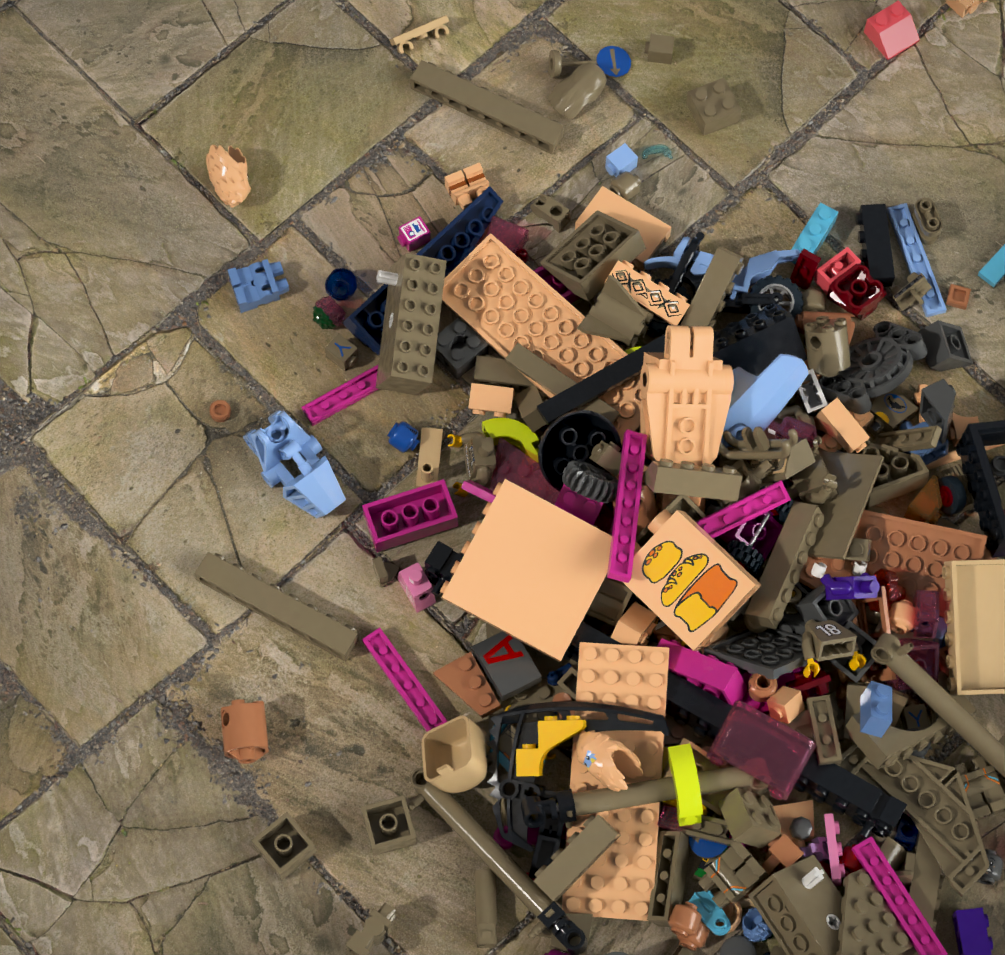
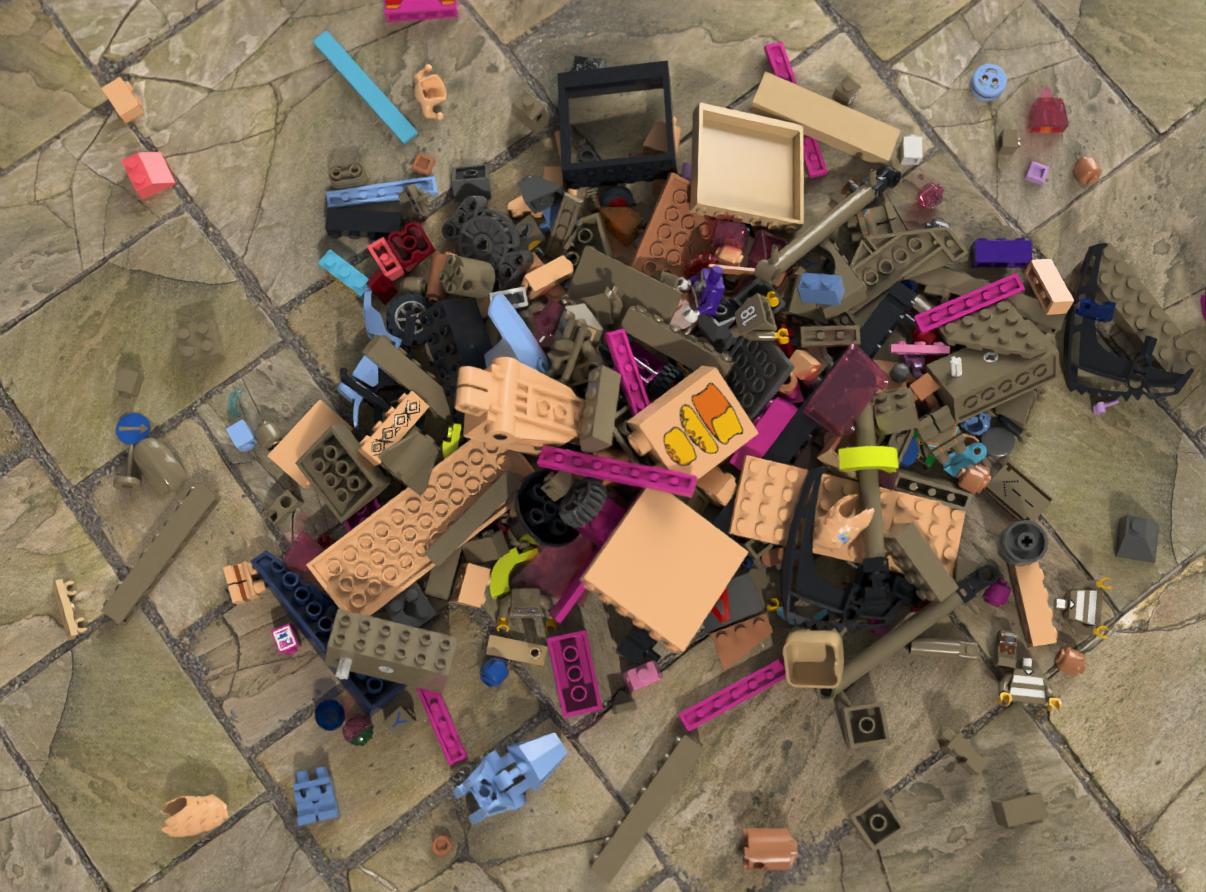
camera: 80 degrees left, 10 degrees up
yellow arch [516,716,586,776] -> none
black tile [537,325,681,425] -> none

